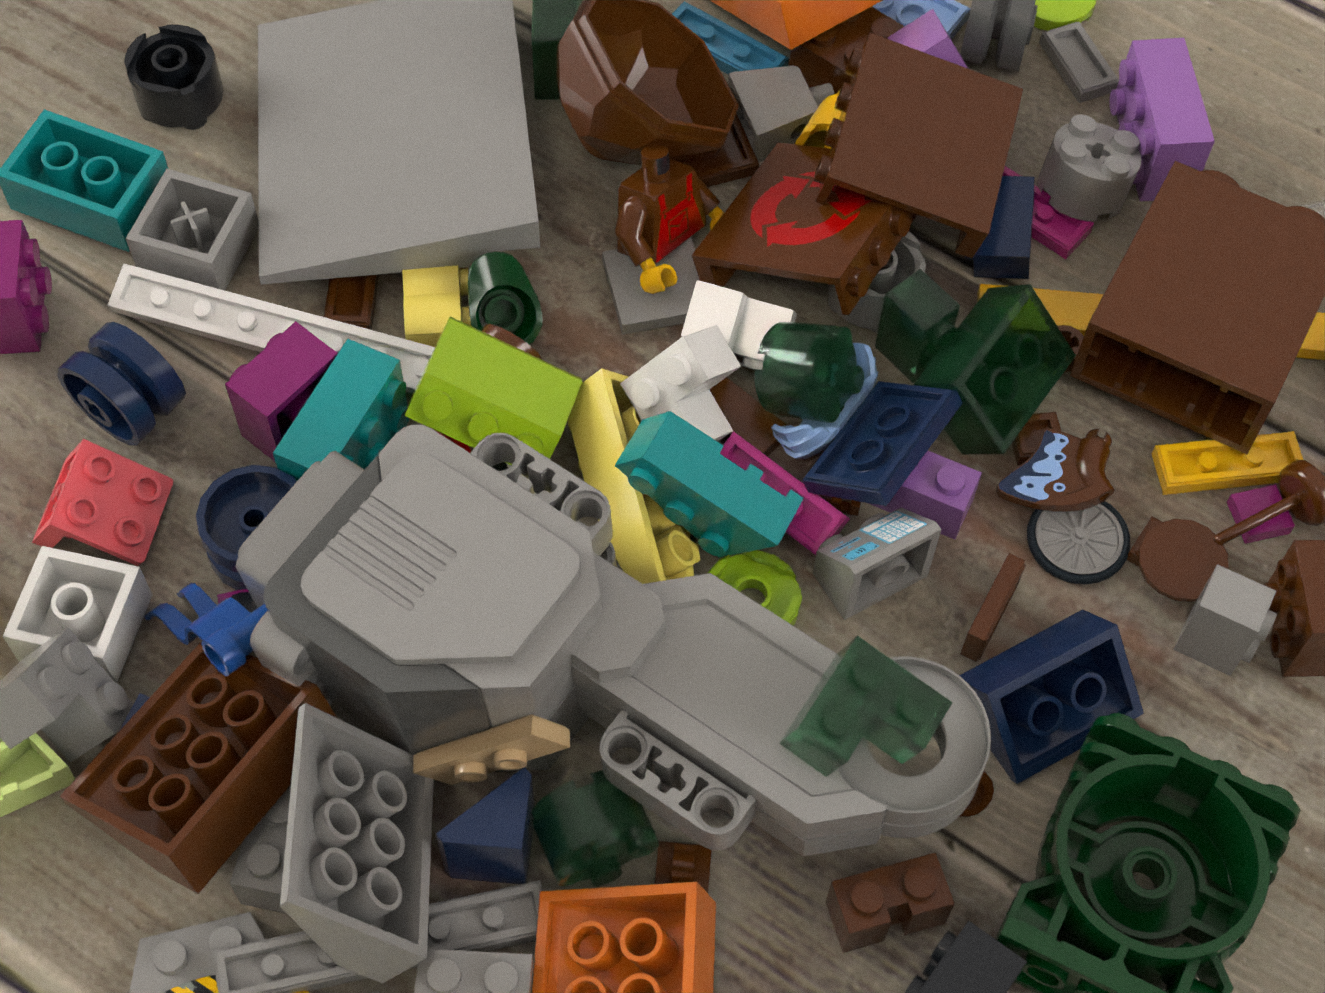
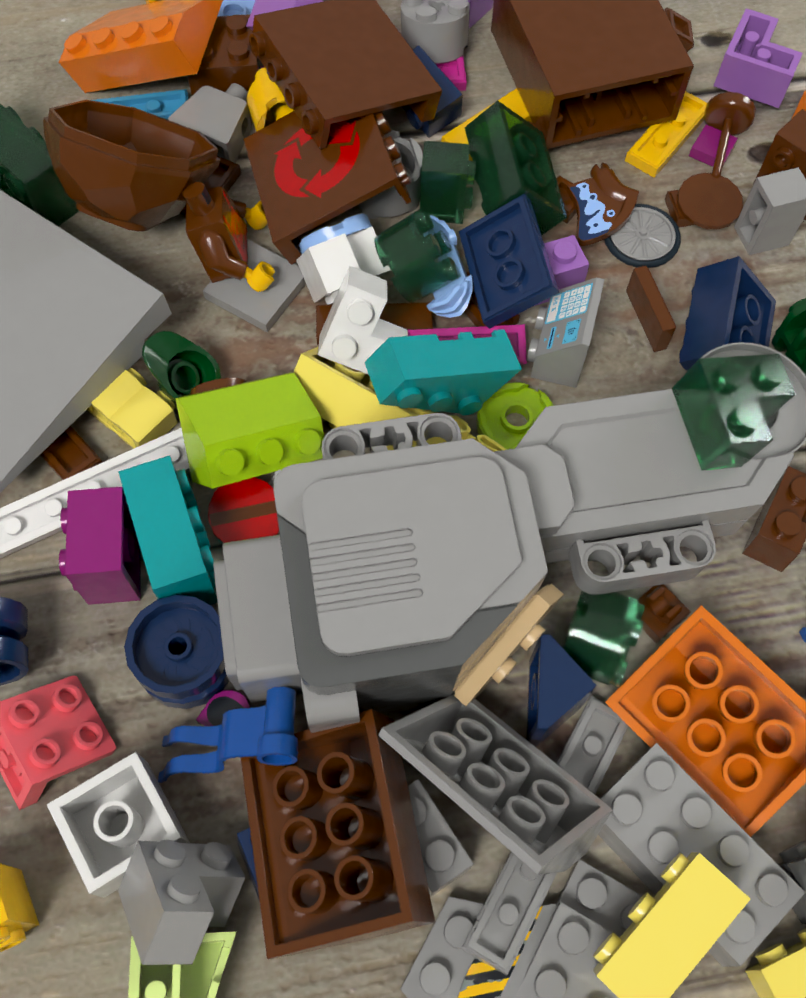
camera: 45 degrees left, 5 degrees up
none -> light blue tile [299,213,372,254]

